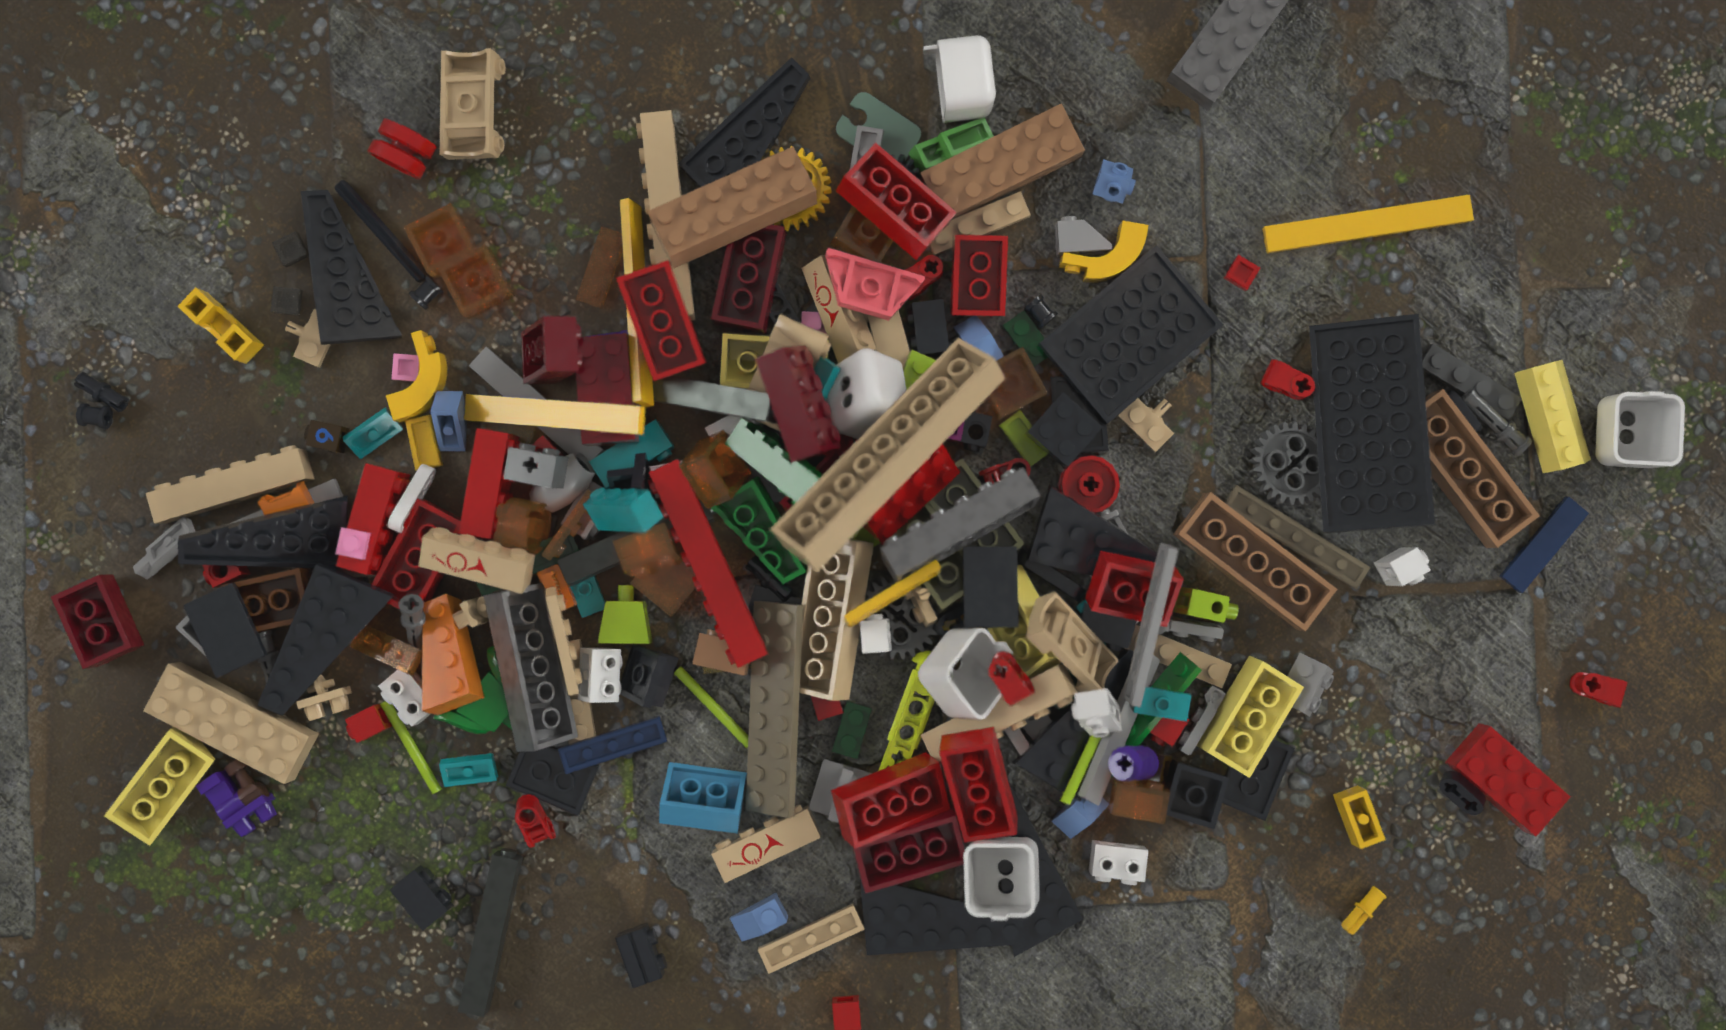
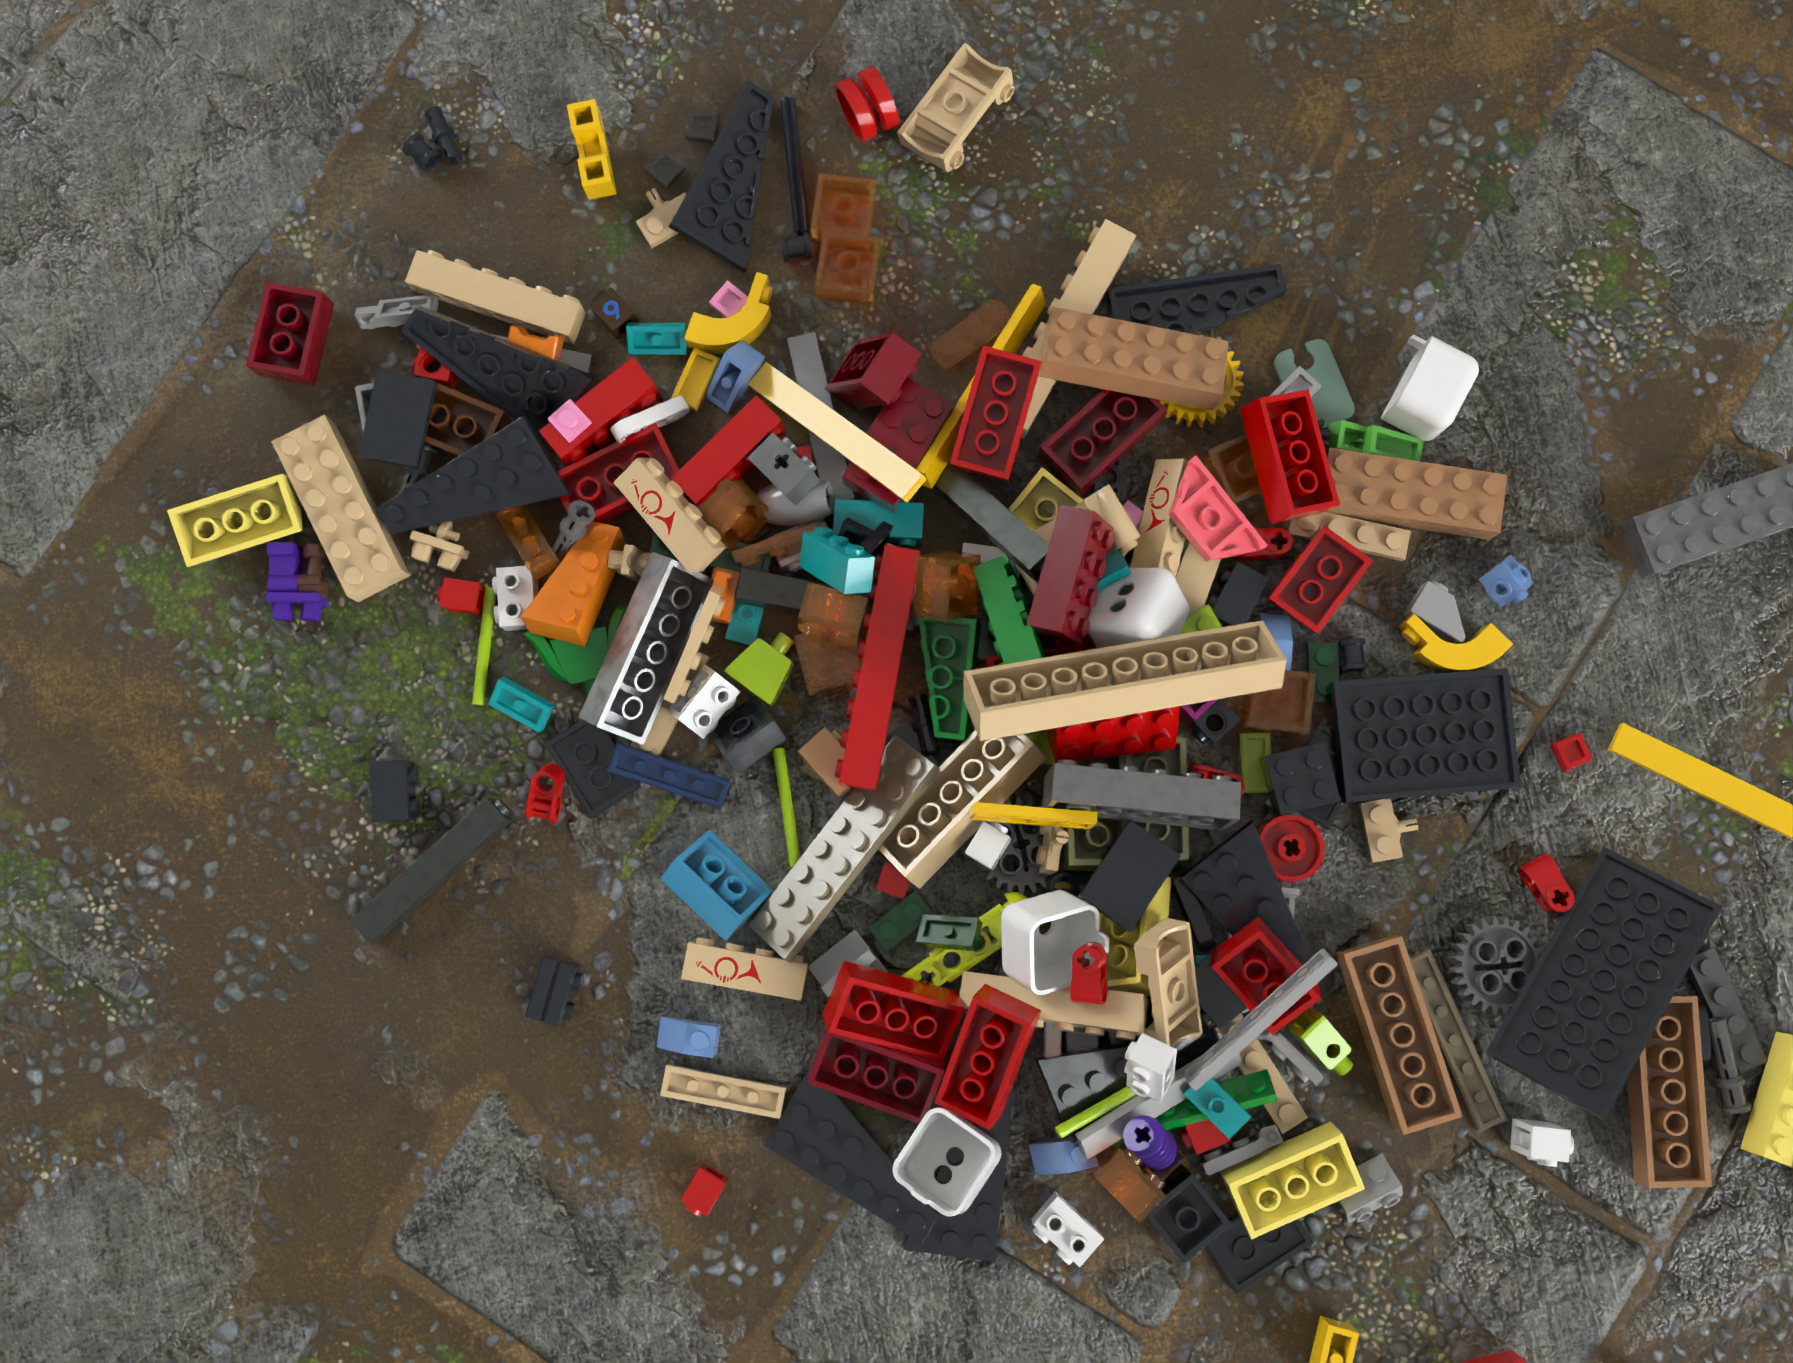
camera: 40 degrees right, 5 degrees down
dark blue tile [1499,497,1589,593] -> none
none -> dark green plate [916,914,983,951]

